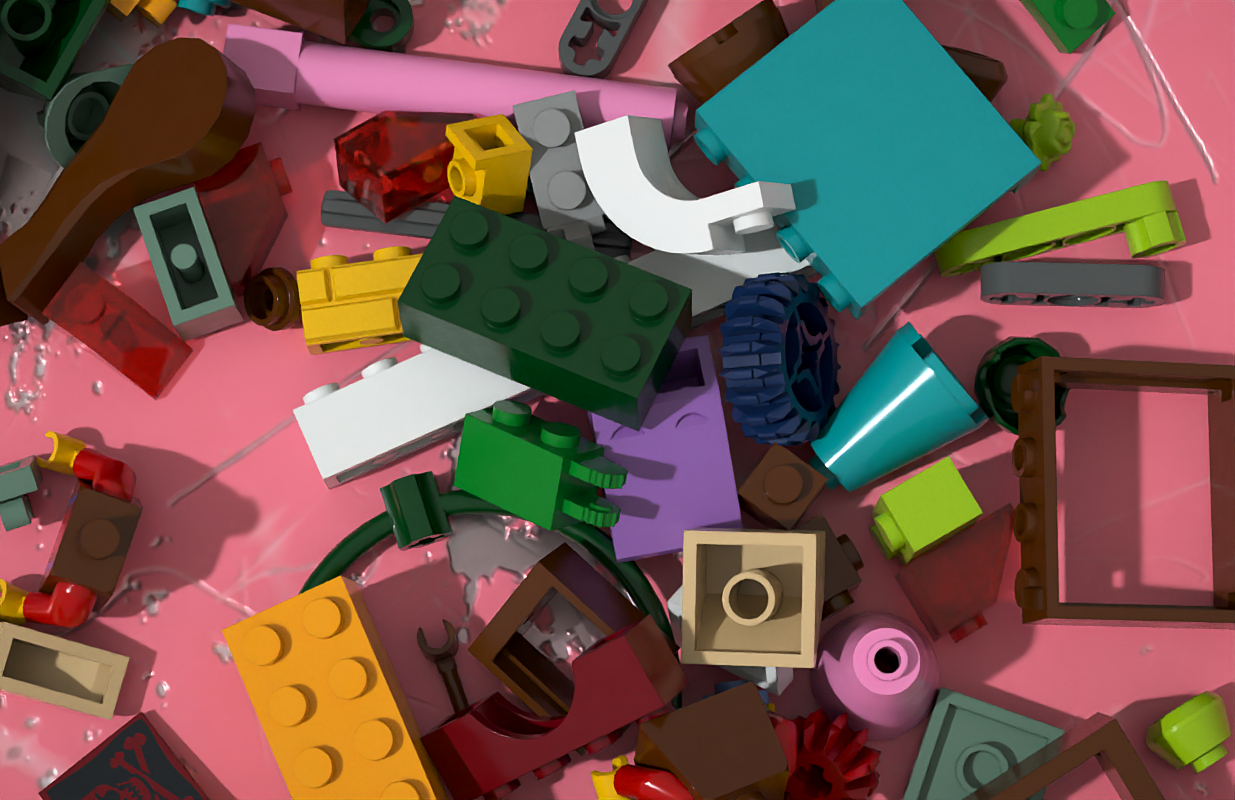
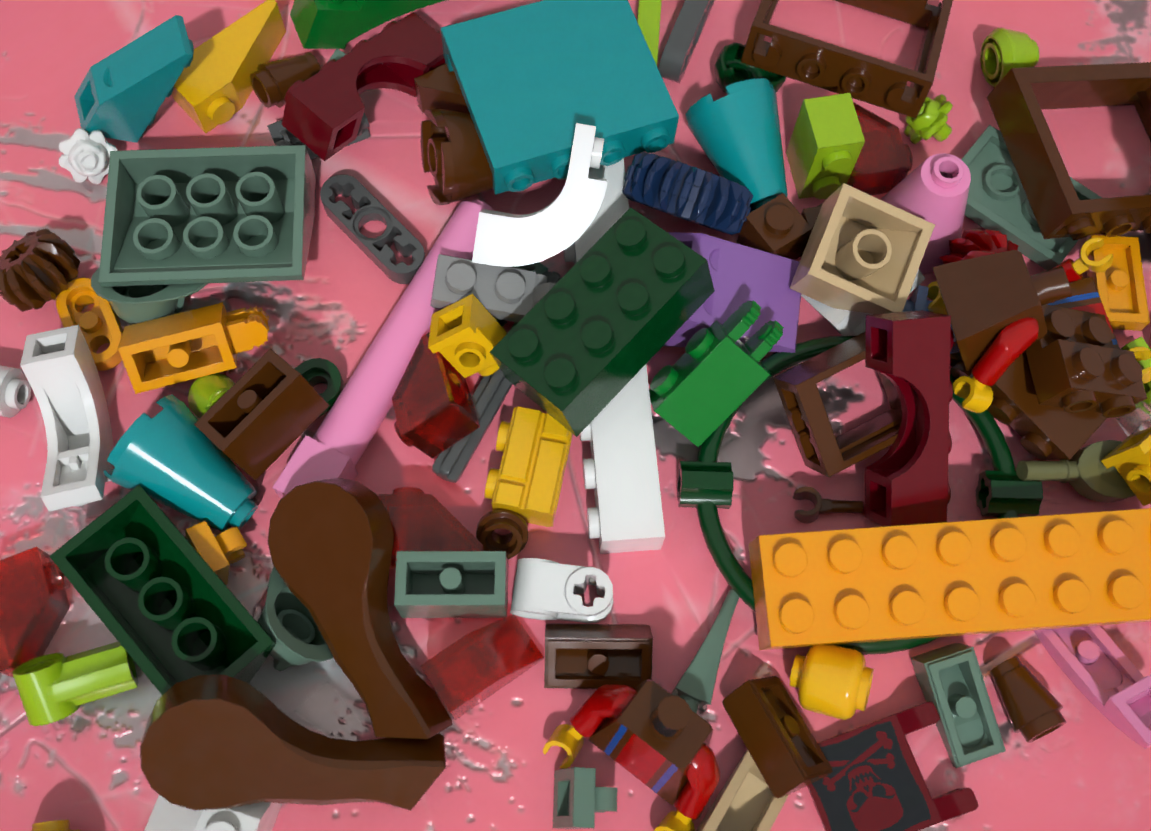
camera: 75 degrees left, 10 degrees down
none -> white piece [510,558,613,624]
none -> reddish brown slope [544,624,653,689]
none -> sand green piece [671,589,739,714]
none -> reddish brown slope [722,676,833,798]
none -> yellow head [790,644,874,720]
none -> lime plant [904,94,953,144]

